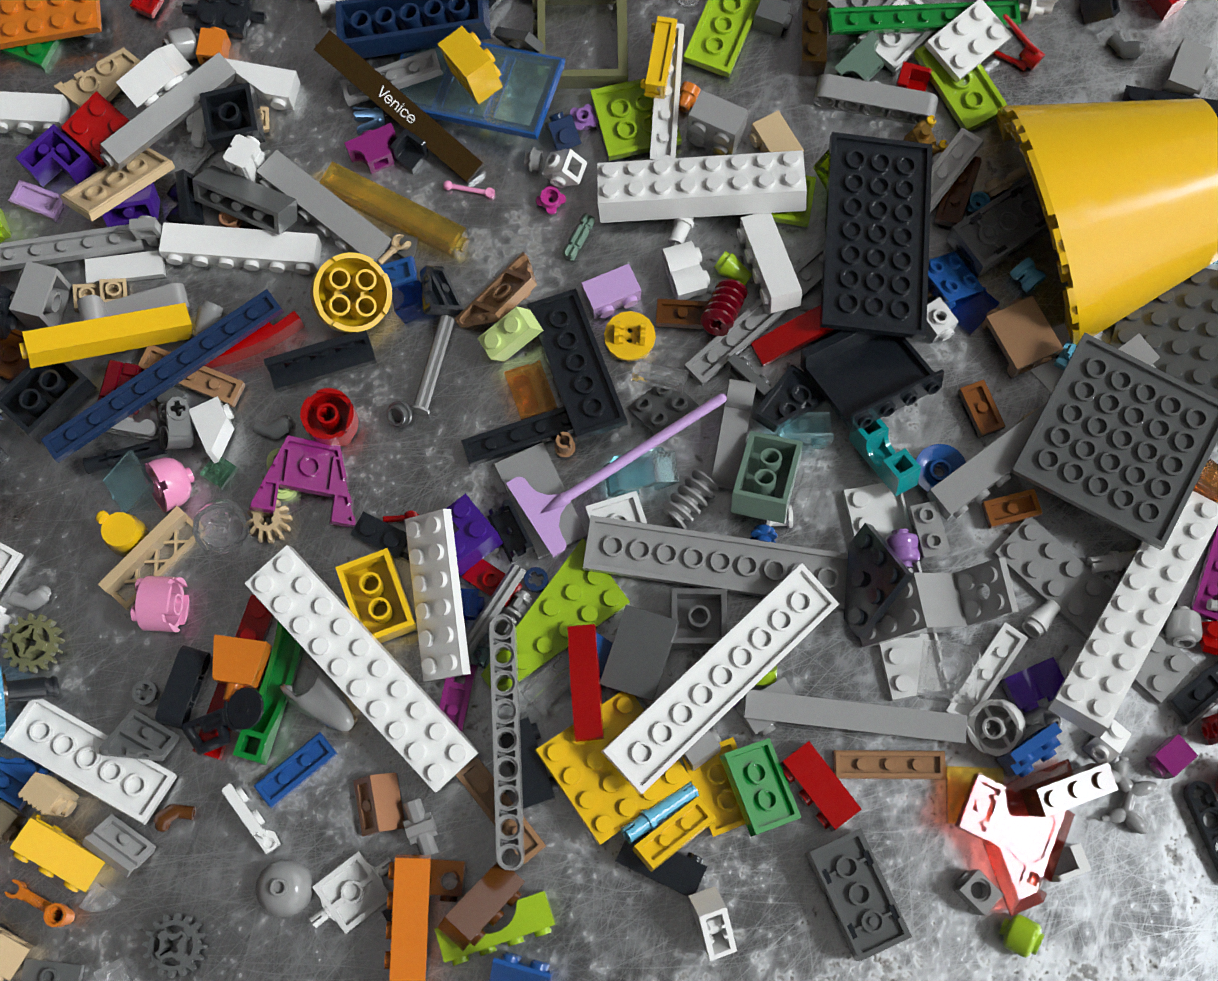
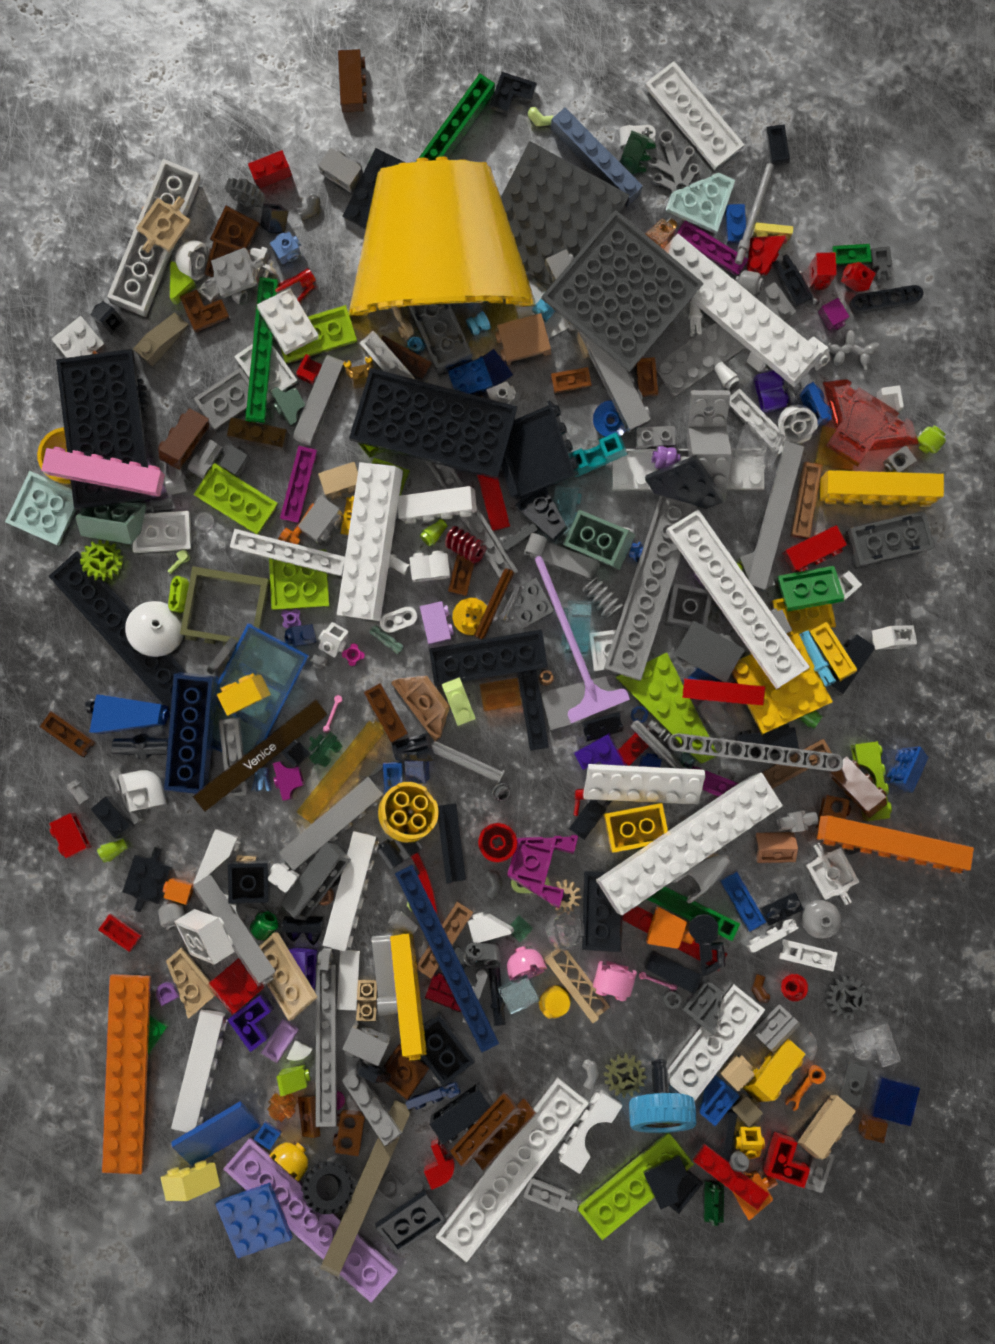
camera: 80 degrees left, 10 degrees up
tan hand [378,234,411,264] -> none
yellow container [640,16,678,99] -> none
brick [1020,762,1118,817] -> none
none -> medium lavender tile [156,982,180,1006]
none -> green head [249,911,278,941]
none -> medium blue brick [270,232,301,265]
none -> magenta plate [280,446,318,524]
none -> white tile [287,1040,313,1061]
none -> clear green hips [308,731,343,767]
none -> reddish brown plate [364,683,408,743]
none -> black brick [378,831,423,870]
none -> white plate [380,607,418,633]
none -> reddish brown axle [474,568,514,640]
none -> black plate [582,871,623,952]
none -> bright pink hinge [639,971,678,991]
none -> black tile [759,892,804,926]
none -> white plate [779,939,837,972]
none -> red piece [781,974,808,1002]
none -> bright green cone [799,710,823,729]
none -> yellow brick [819,470,944,507]
none -> white panel [839,571,862,600]

